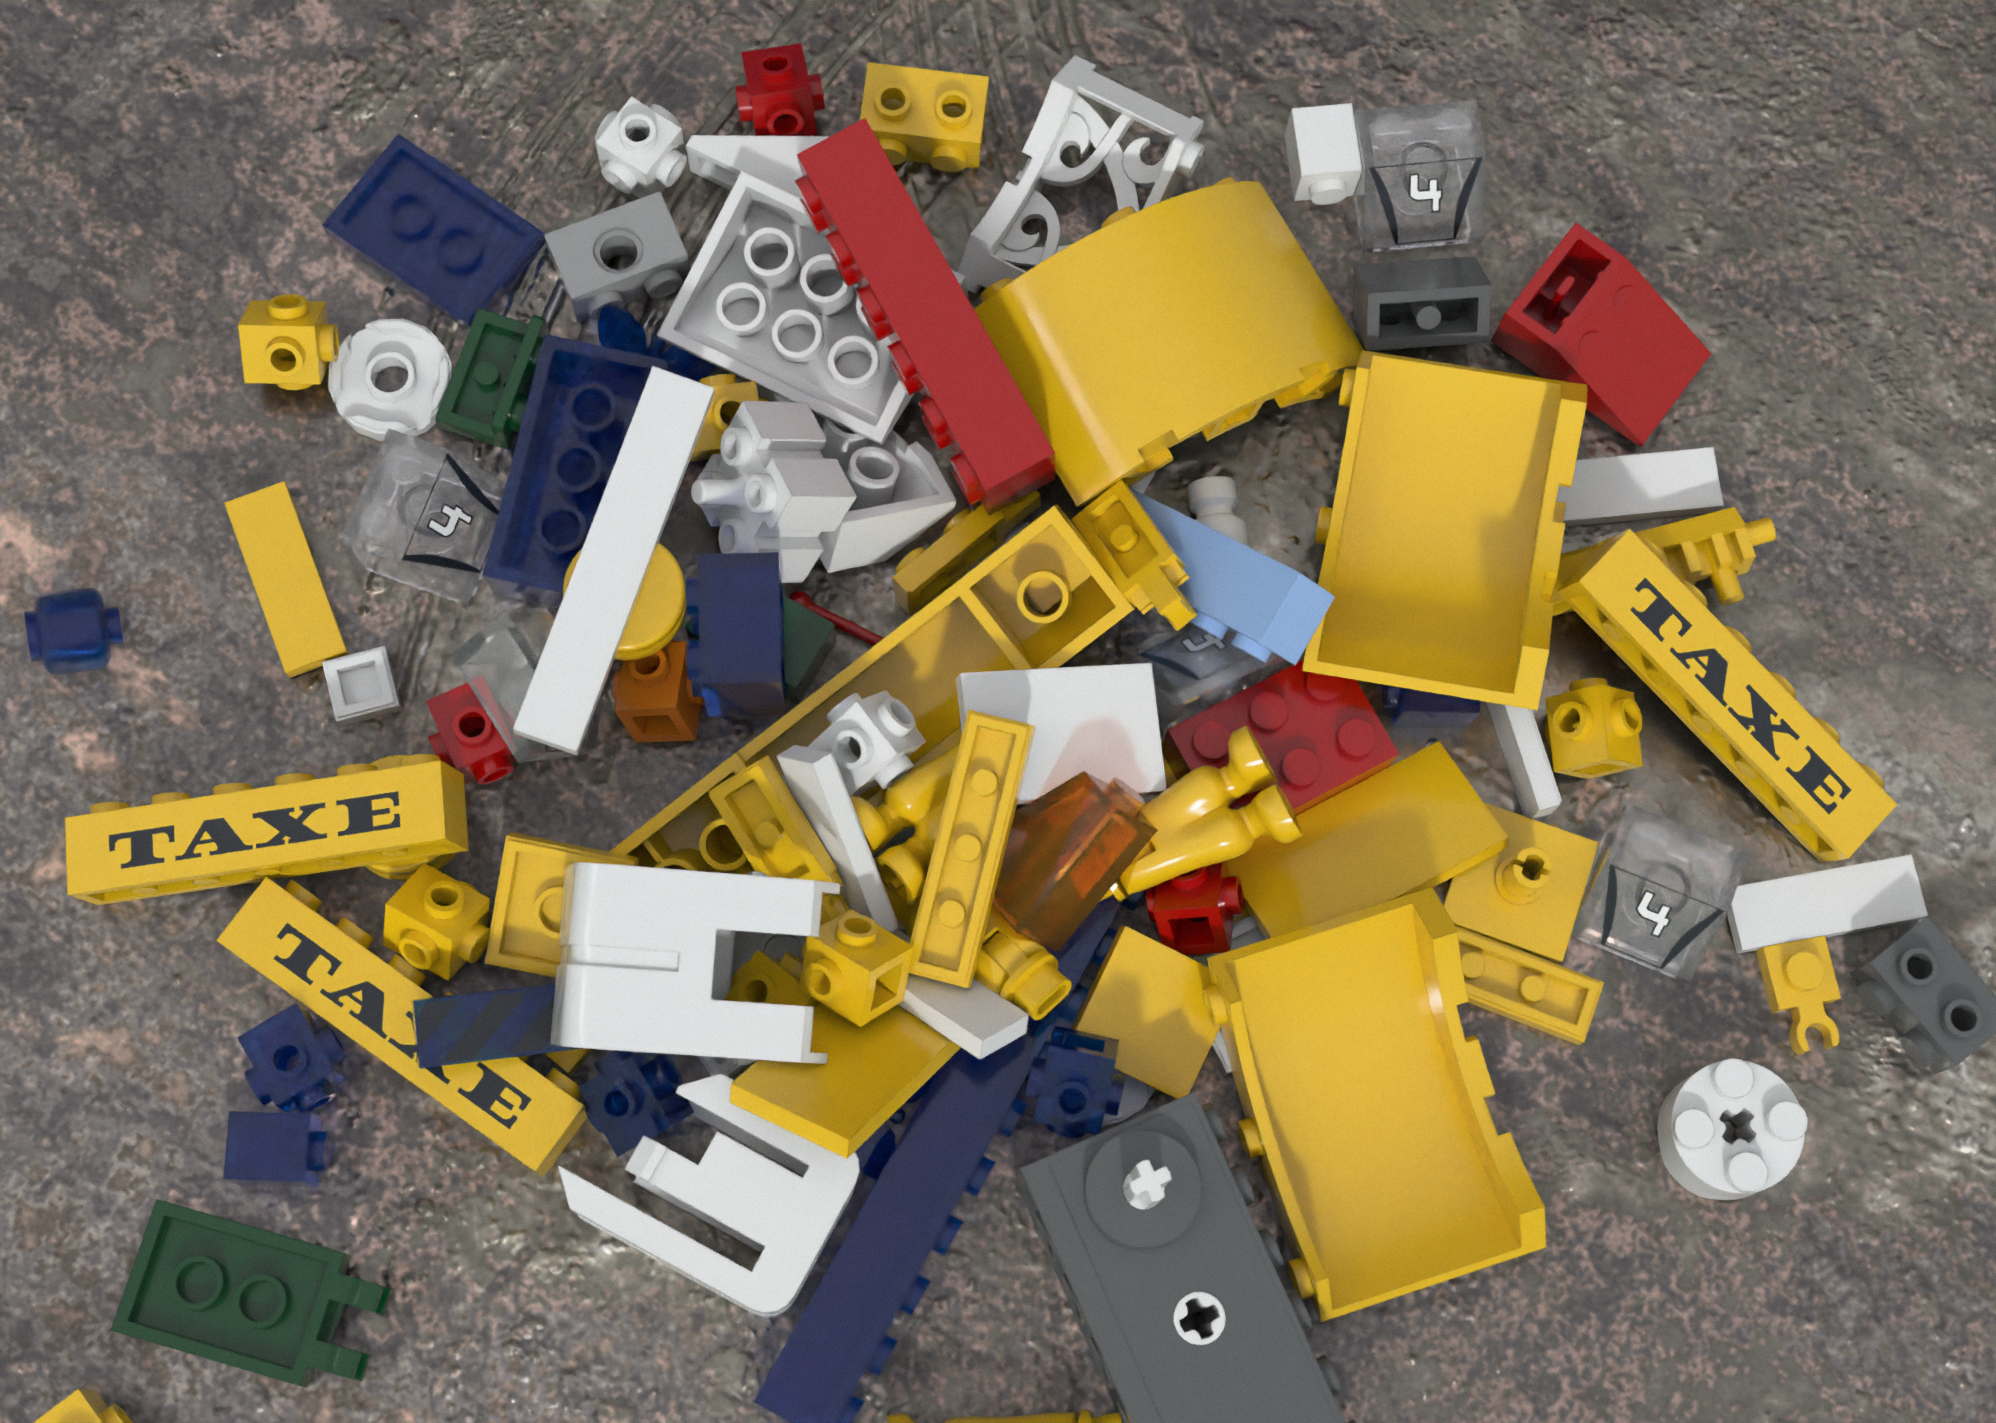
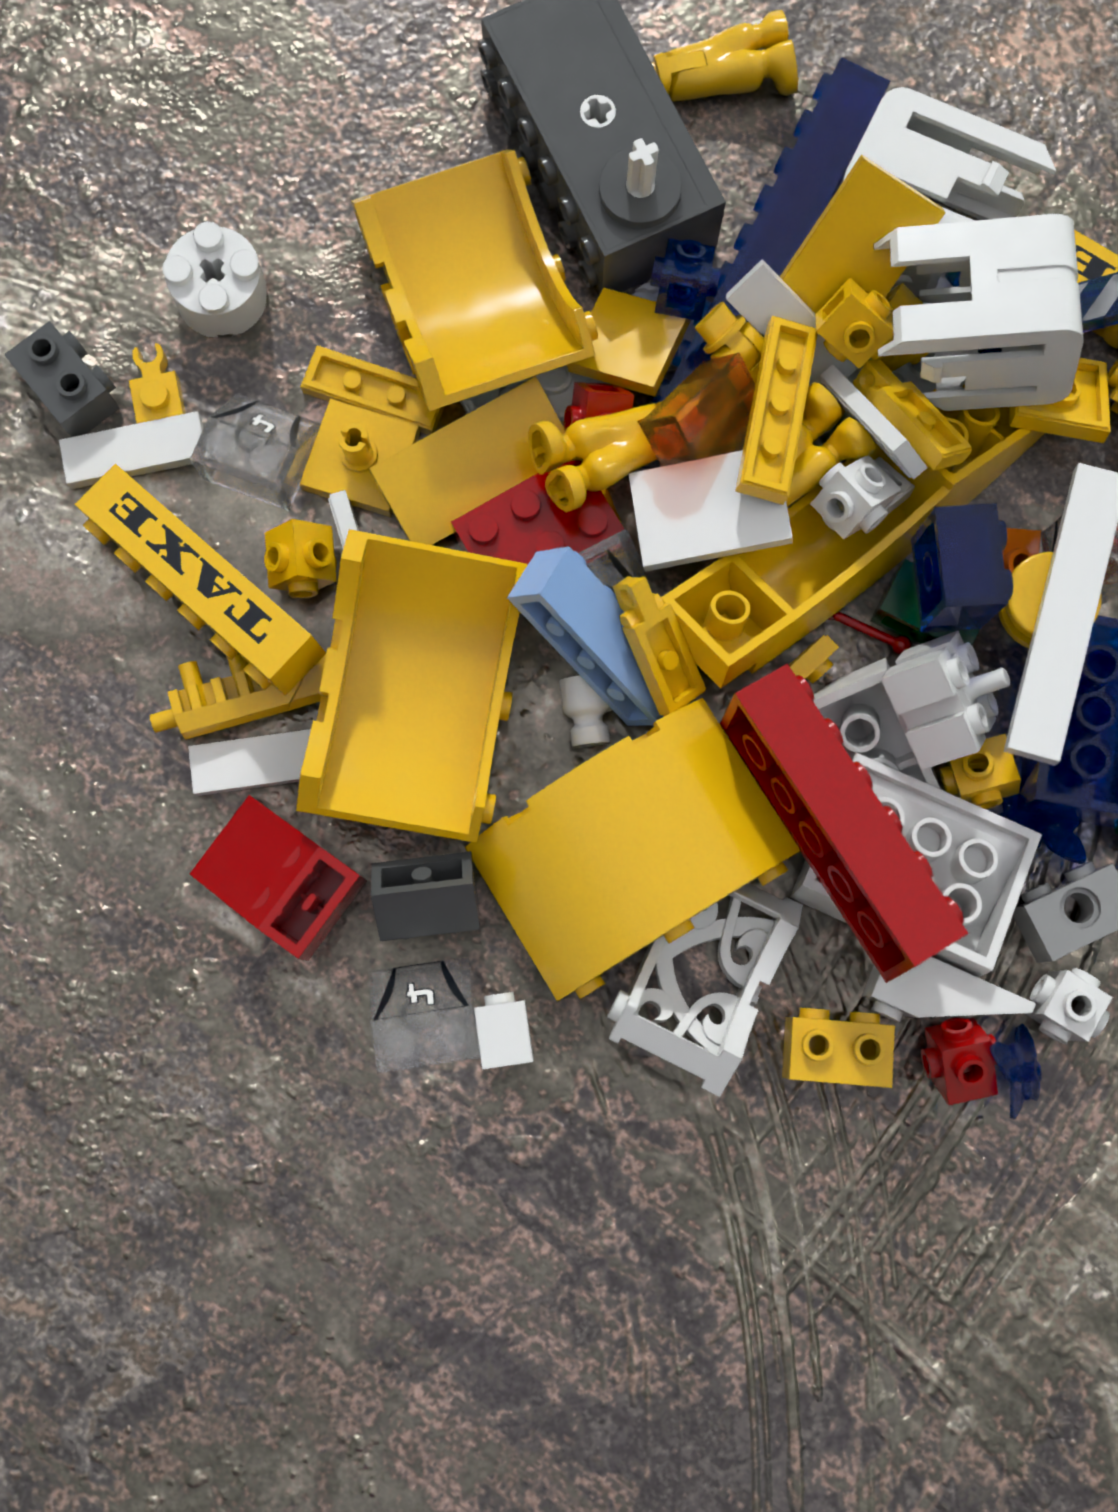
camera: 175 degrees left, 5 degrees up
none -> clear blue piece [989,1024,1042,1119]

